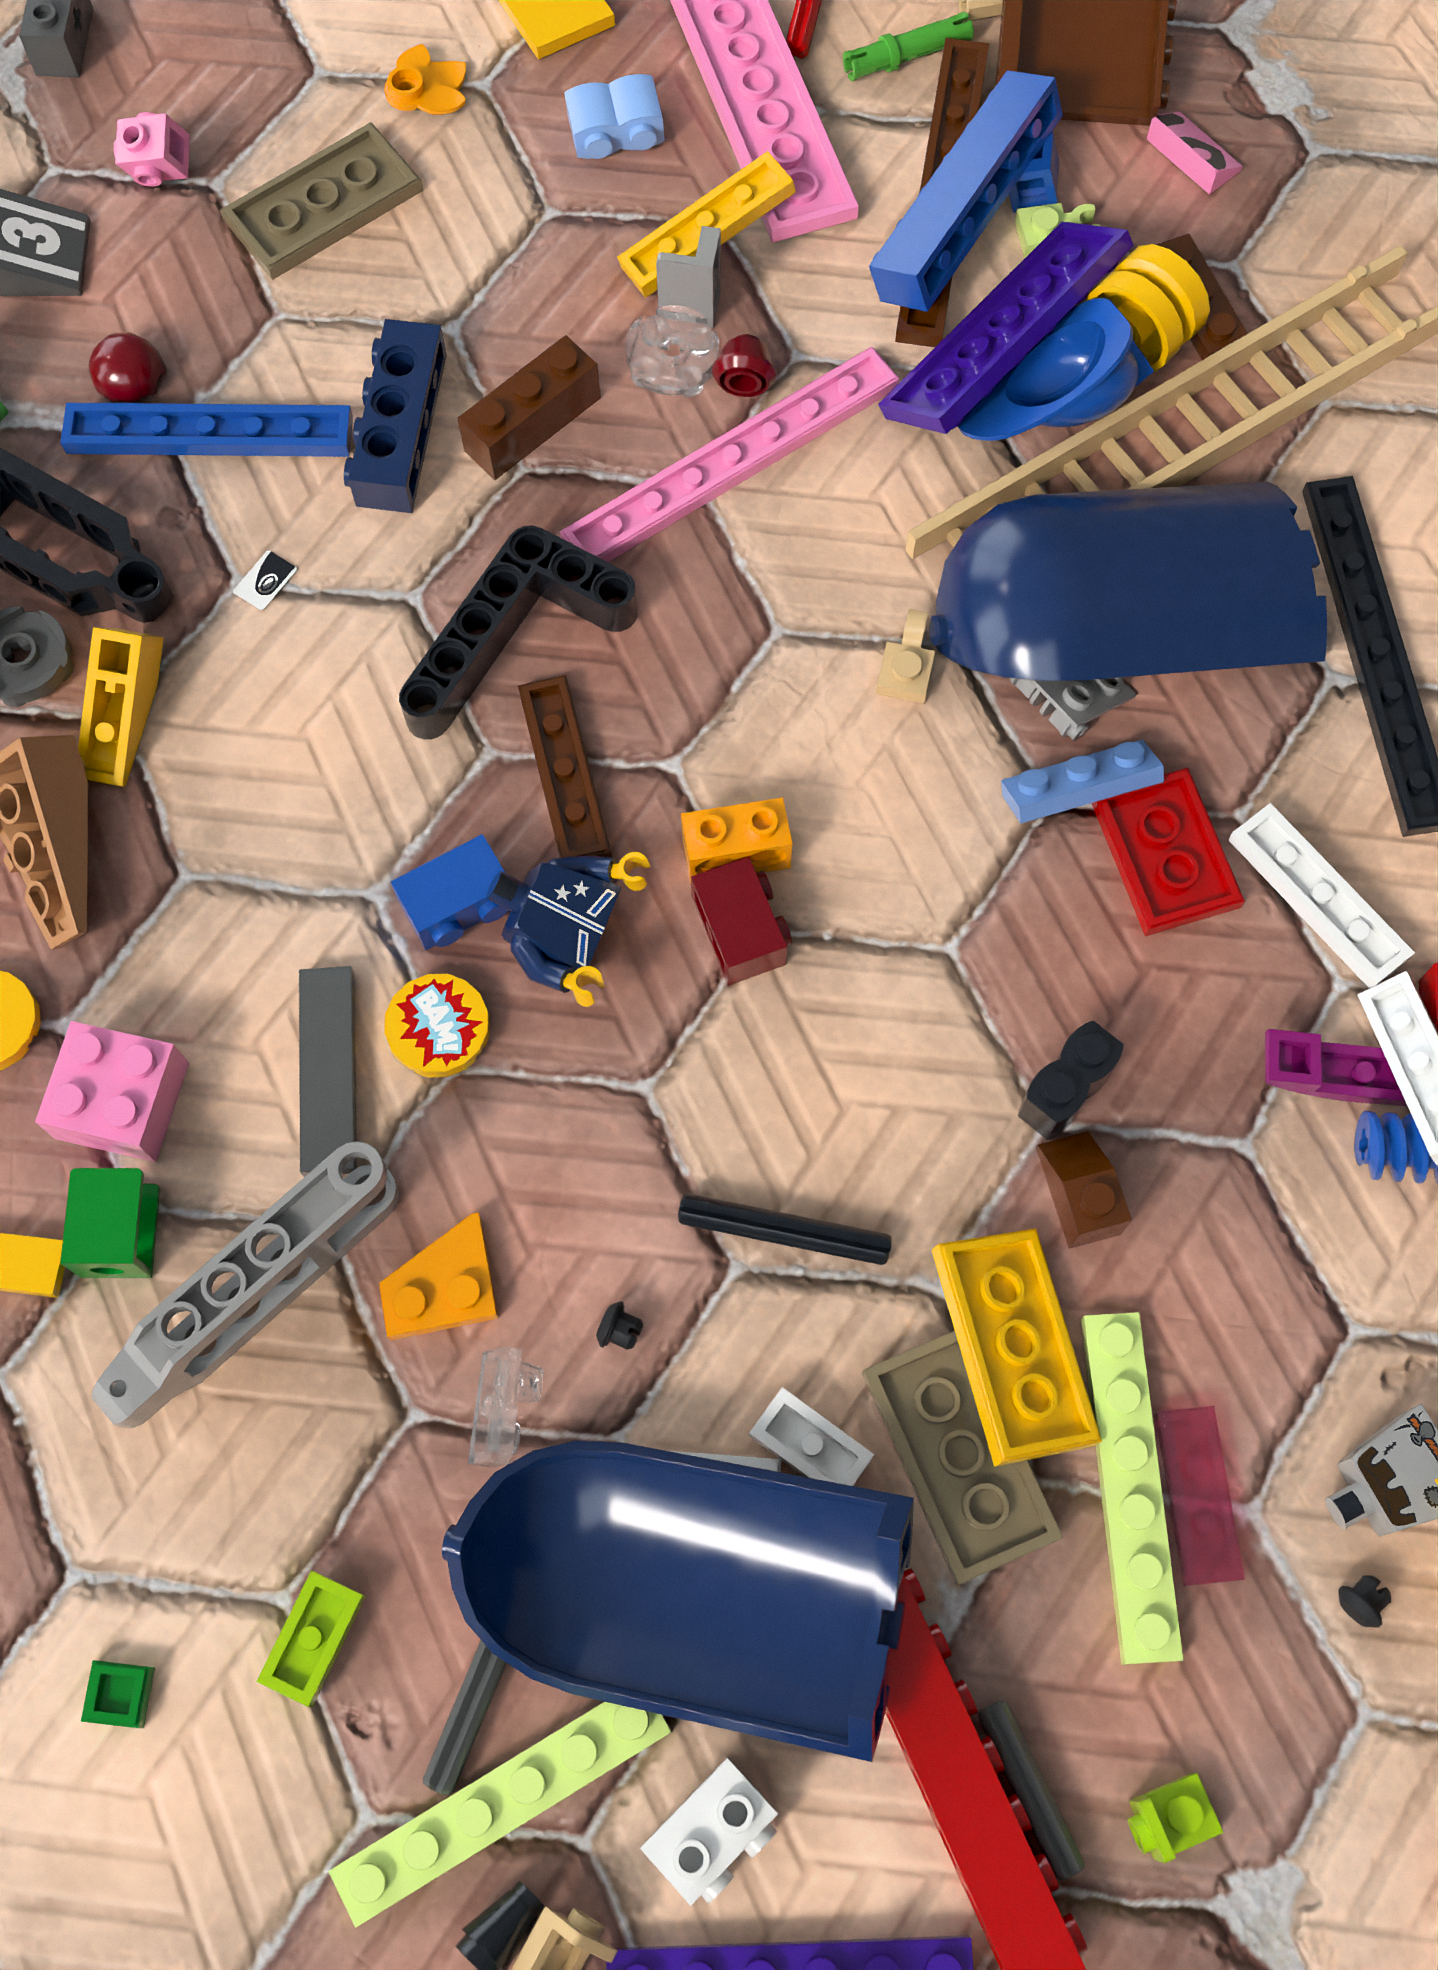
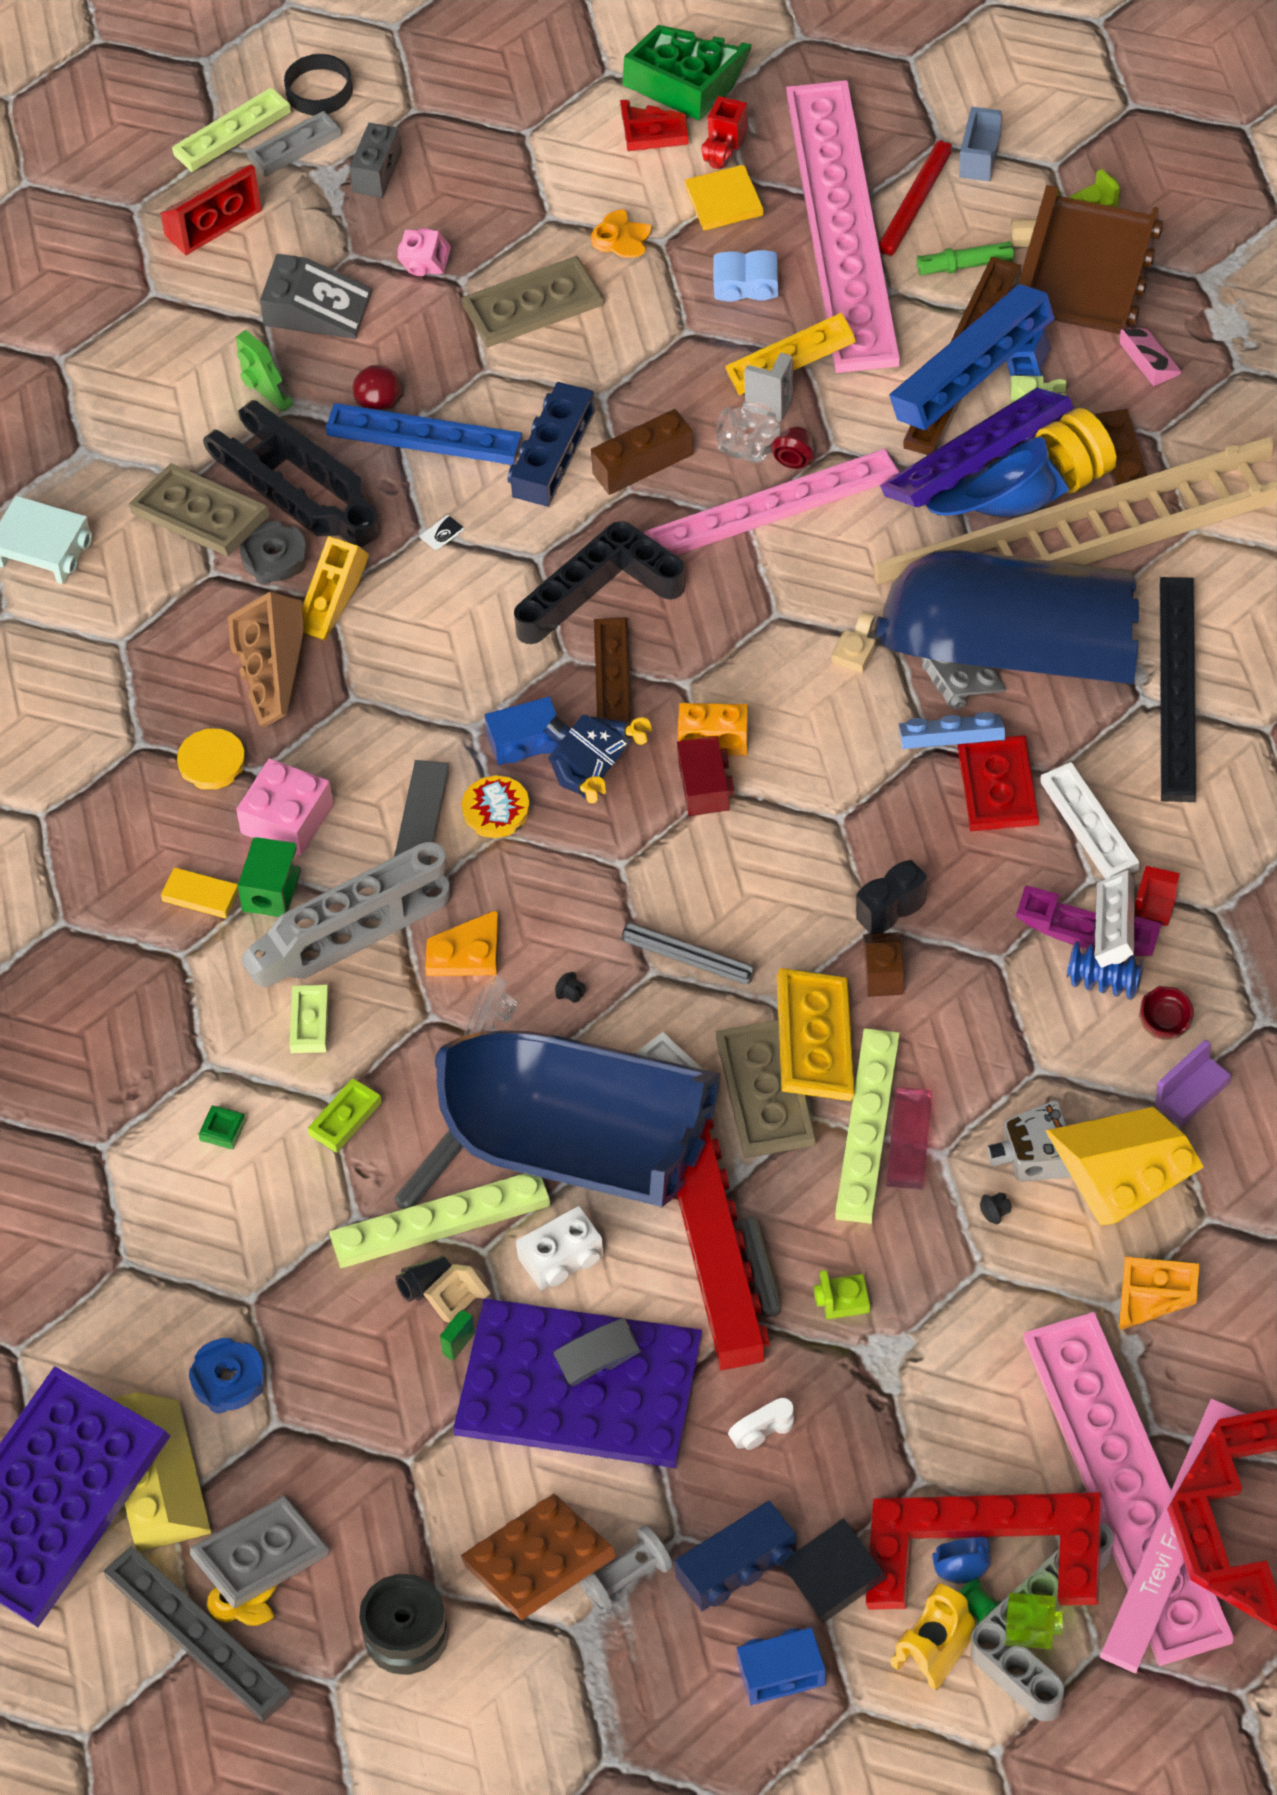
camera: 15 degrees right, 15 degrees down
none -> yellowish green plate [290,985,329,1053]

